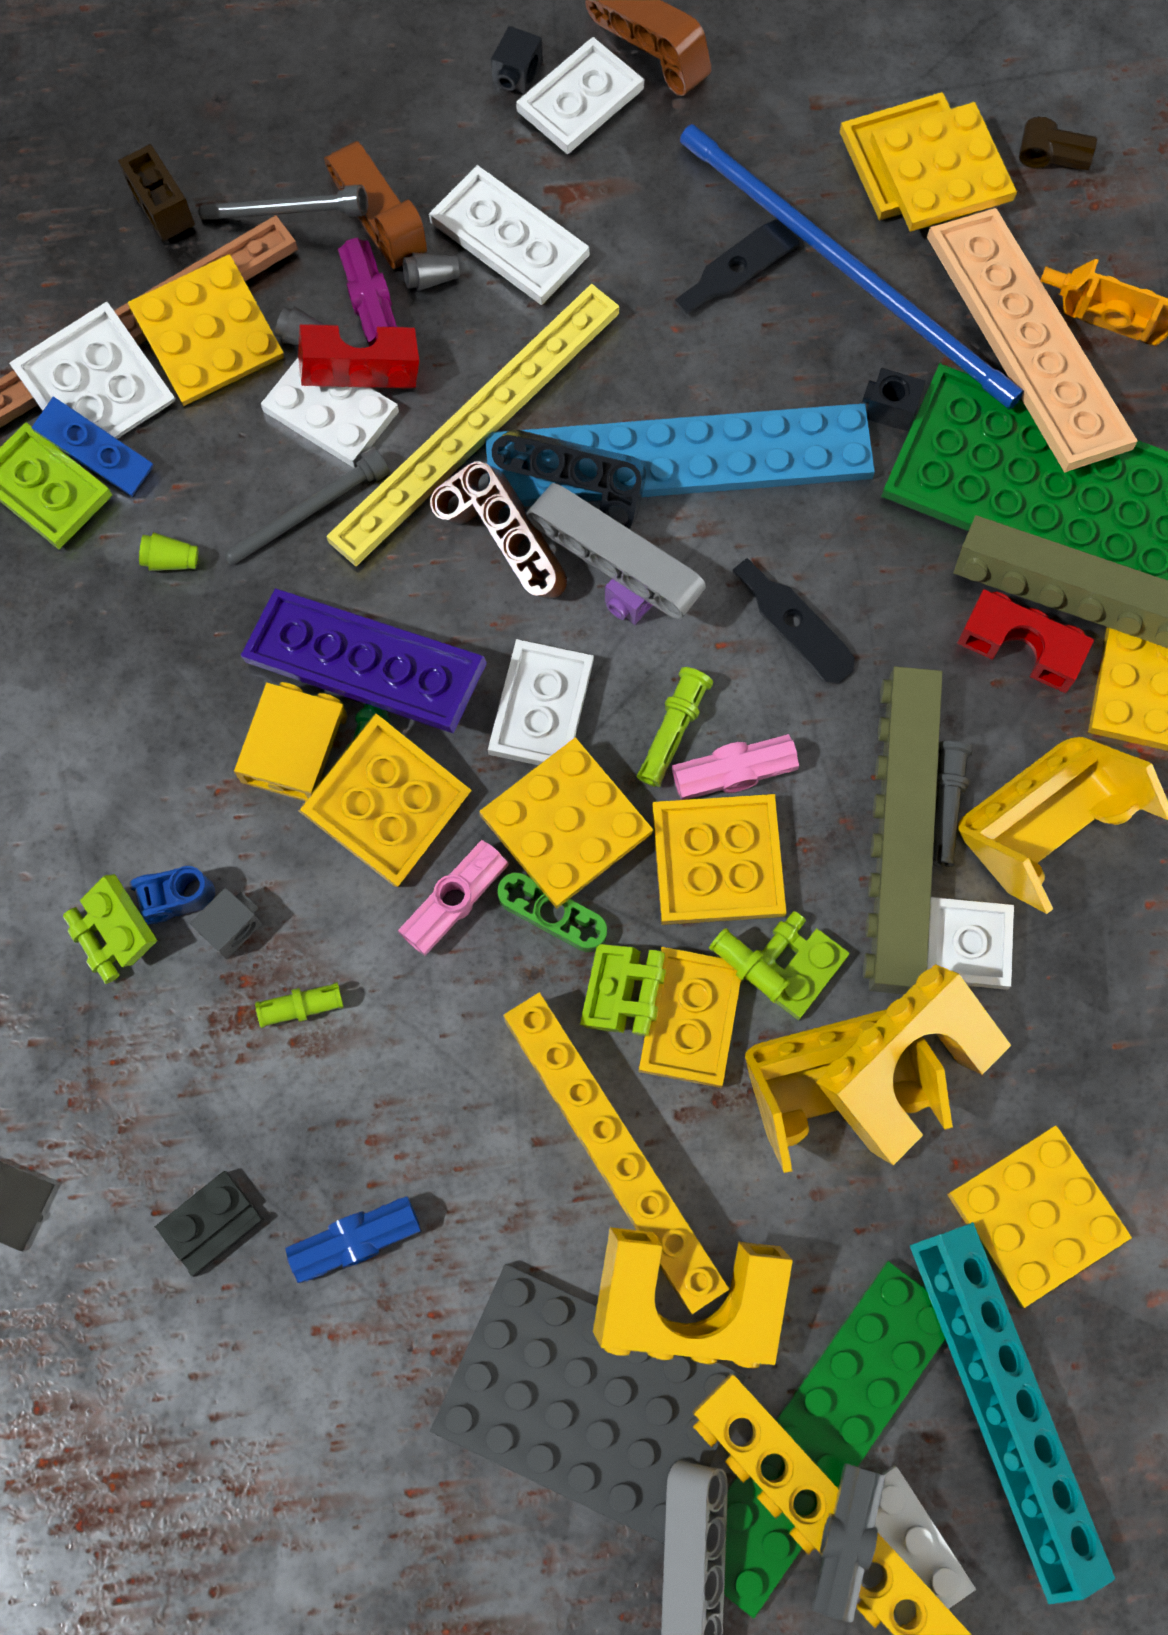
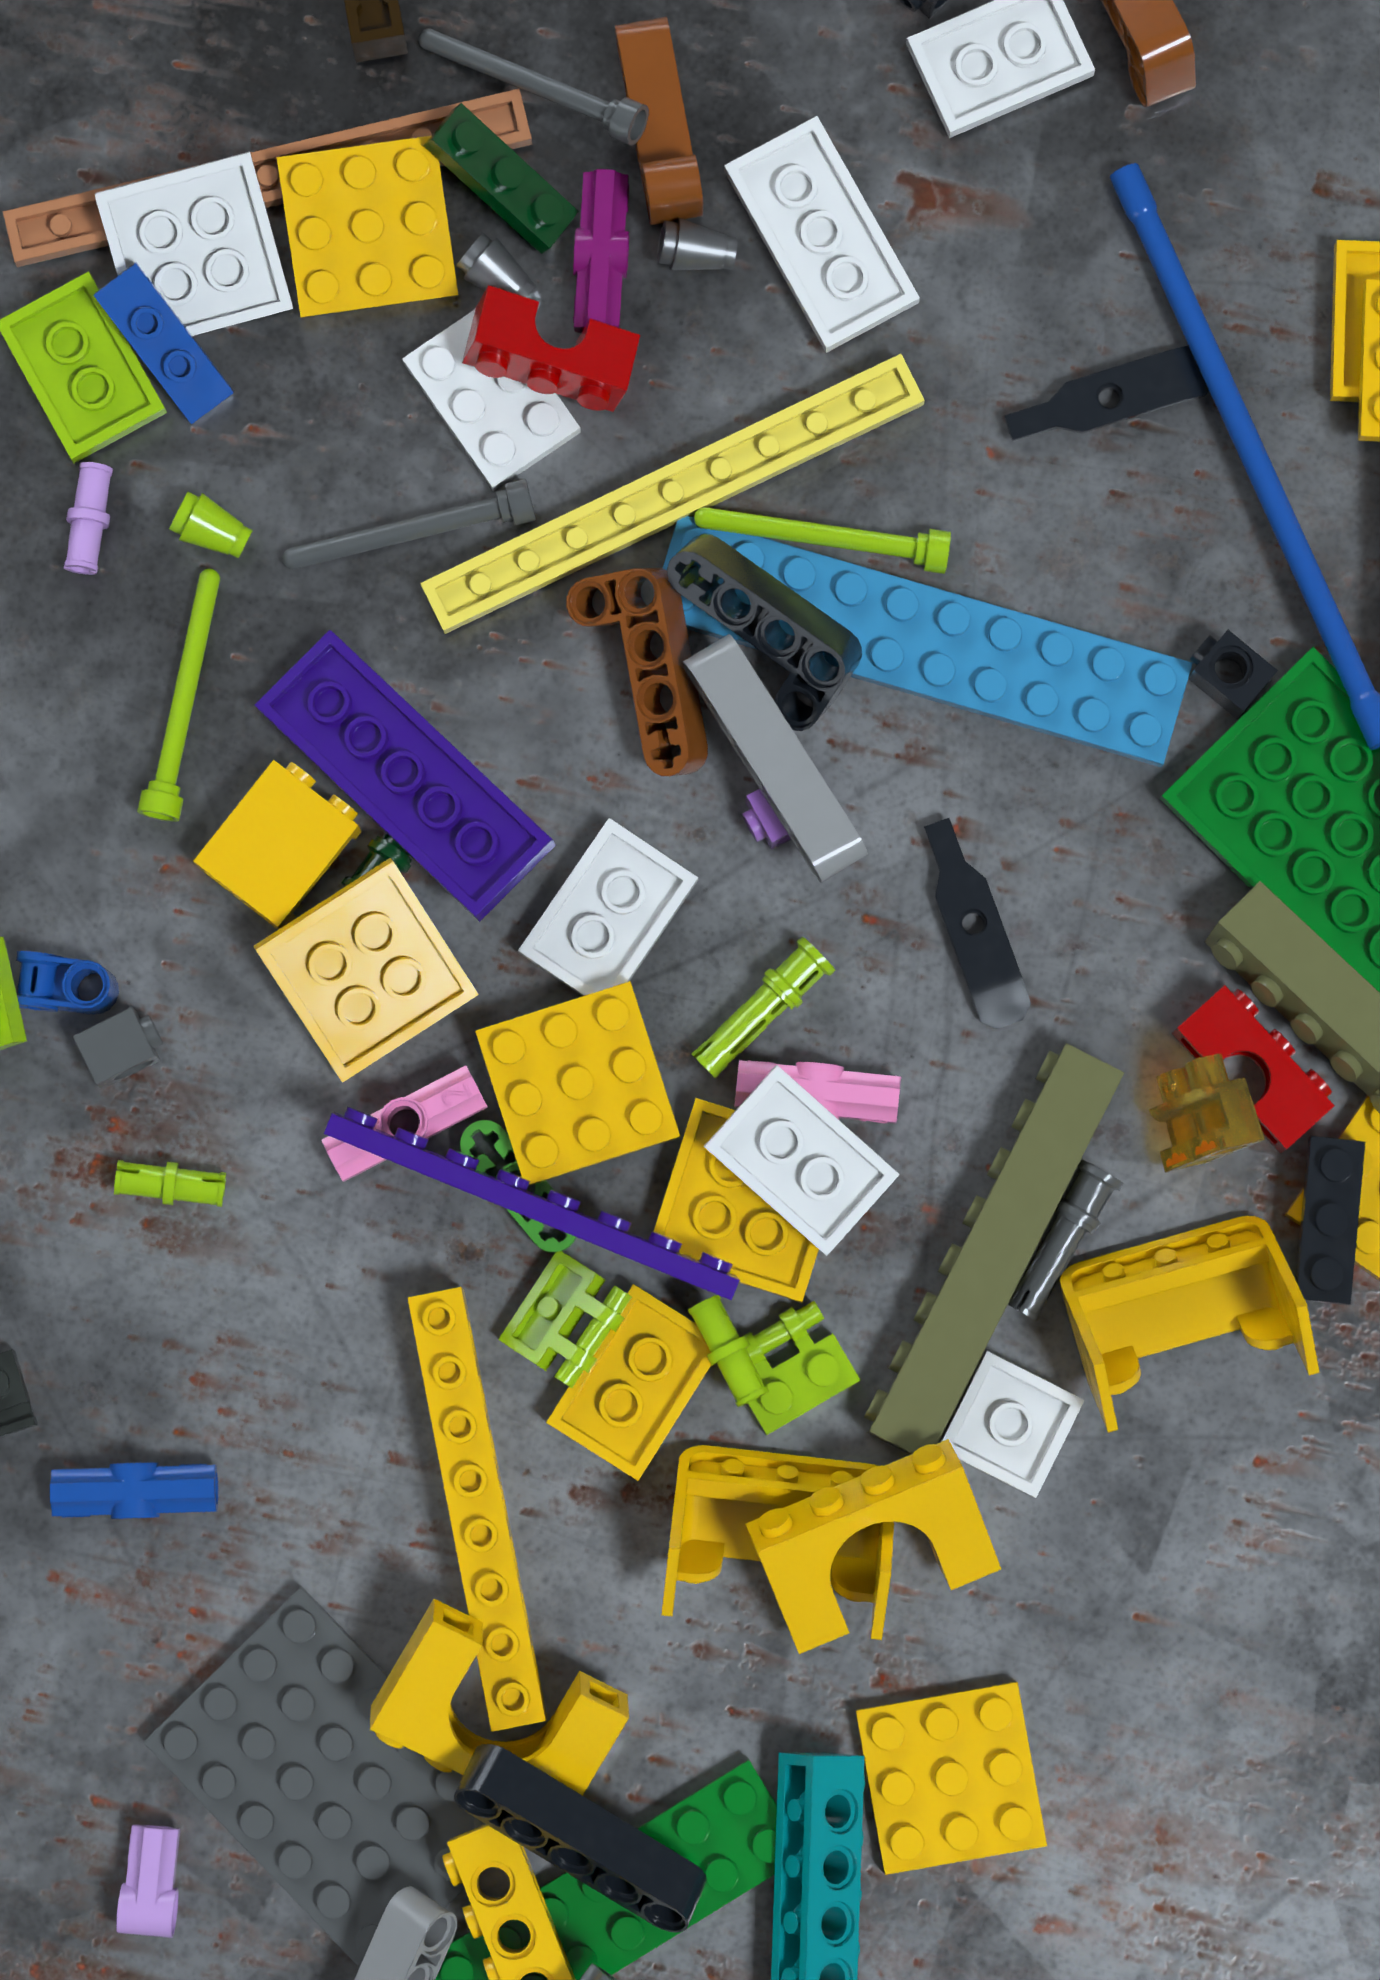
camera: 20 degrees right, 10 degrees up
none -> lavender pin [64,462,113,575]
none -> lavender piece [116,1824,180,1938]
none -> lime piece [137,568,220,822]
none -> dark purple plate [323,1106,740,1301]
none -> dark green plate [424,103,579,254]
none -> black beam [454,1744,707,1932]
none -> lime piece [694,507,951,574]
none -> white plate [704,1065,900,1256]
none -> clear yellow hips [1149,1054,1265,1173]
none -> black plate [1295,1136,1366,1305]

